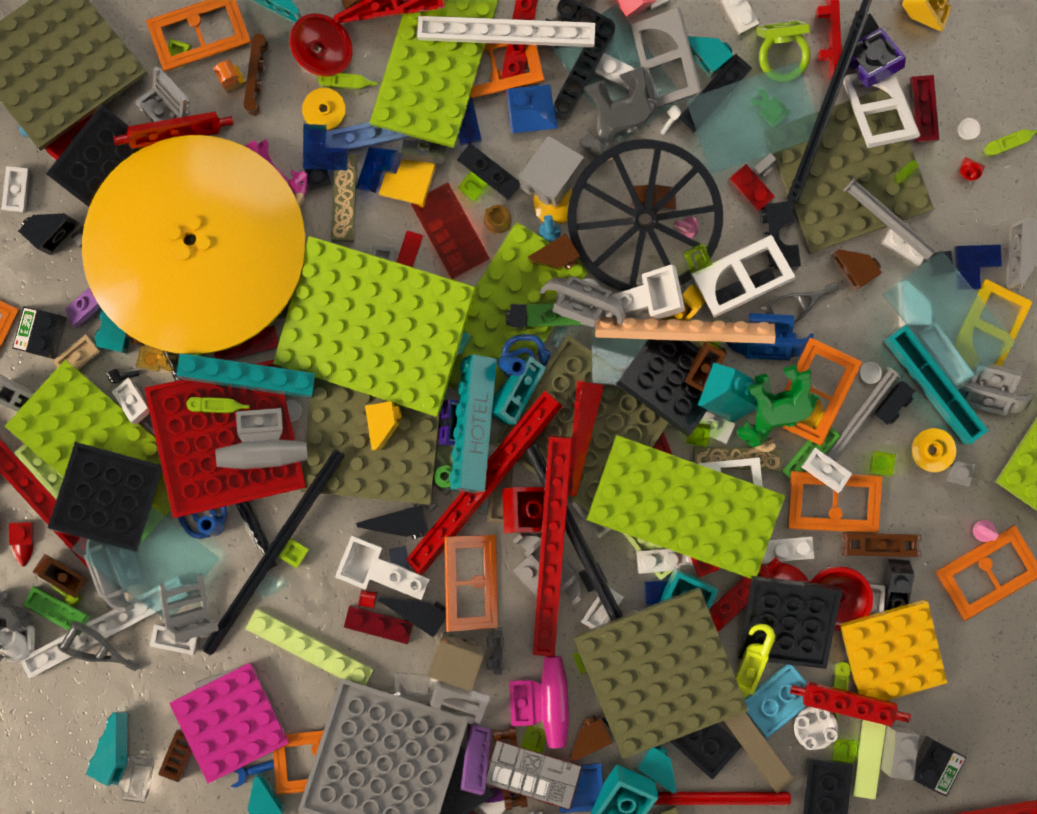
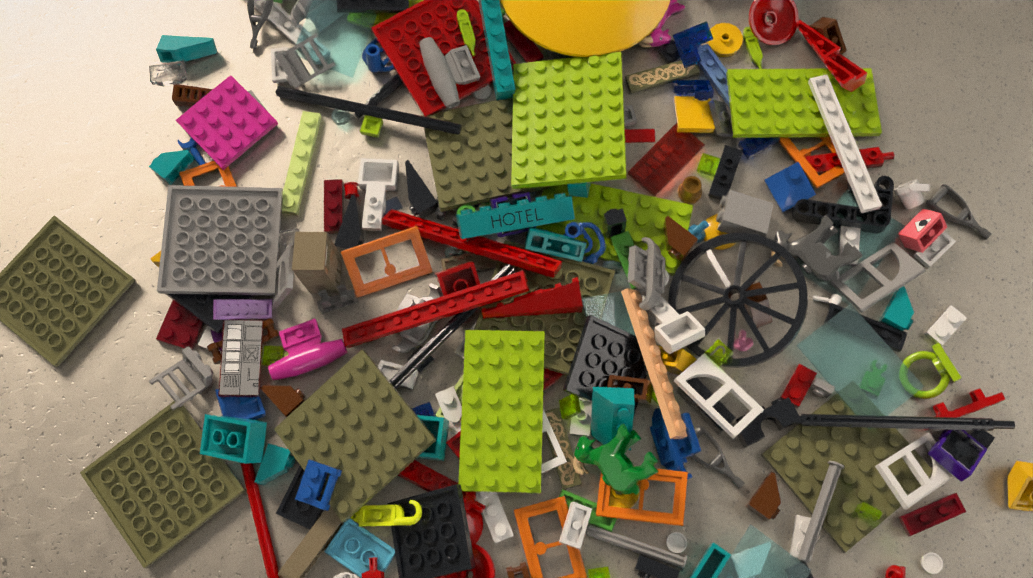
camera: 80 degrees right, 15 degrees down
yellow slope [365,401,401,451] -> none
none -> blue plate [295,460,342,511]

